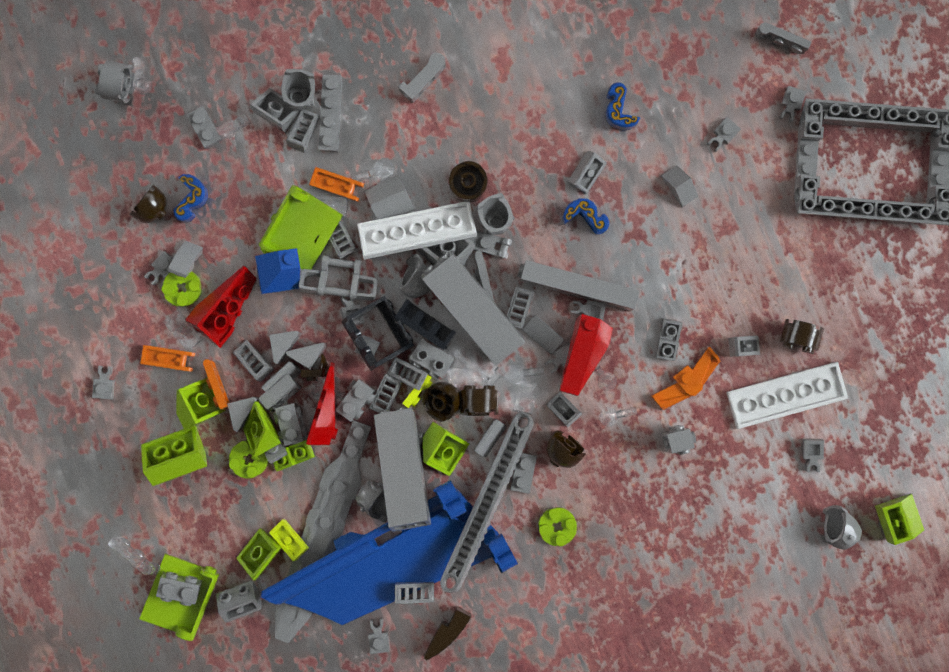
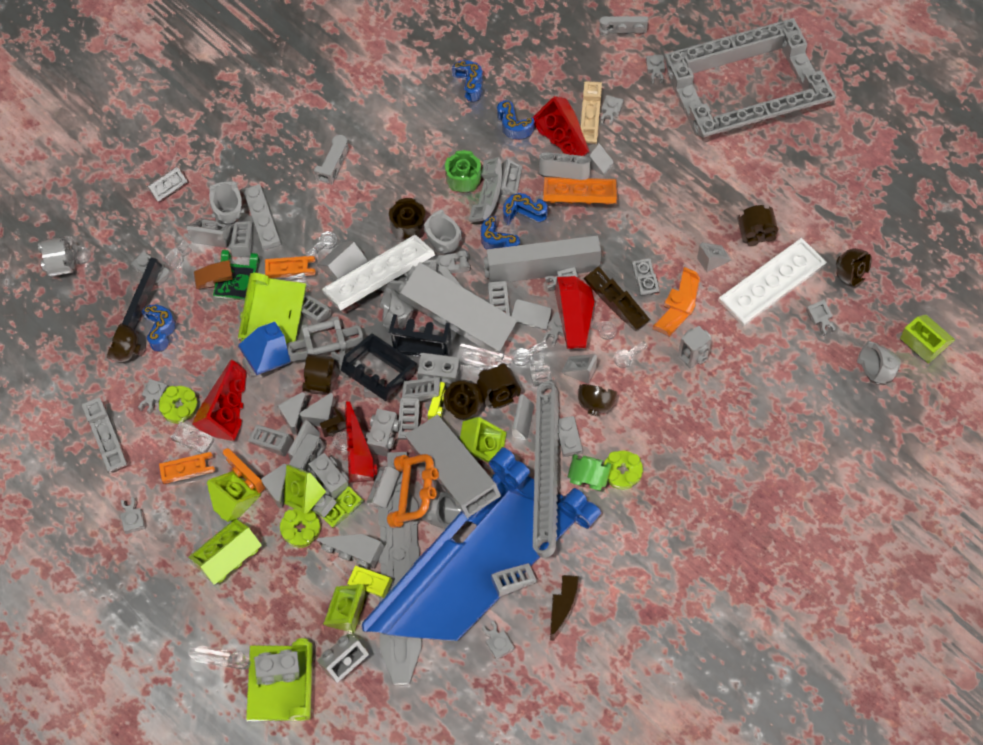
camera: 20 degrees left, 25 degrees down
light grey slope [168,241,203,278] -> none
clear slope [449,366,488,388] -> none
none -> light grey slope [81,397,127,473]
none -> black tile [122,257,162,330]
none -> light grey plate [147,167,187,202]
none -> dark orange slope [194,260,233,289]
none -> flag [213,250,260,301]
none -> dark brown brick [302,353,334,394]
none -> light grey slope [317,534,385,569]
none -> light grey slope [366,466,400,508]
none -> orange bar [387,454,439,528]
none -> bright green brick [445,150,481,192]
none -> blue animal [452,60,483,102]
none -> light grey slope [469,157,502,223]
none -> blue animal [481,216,520,250]
none -> red wedge [532,96,589,156]
none -> light grey beam [539,152,590,180]
none -> orange plate [543,177,617,204]
none -> bright green brick [567,454,612,490]
none -> tan slope [580,81,602,144]
none -> dark brown slope [583,266,650,331]
none -> dark brown cylinder [836,248,872,287]

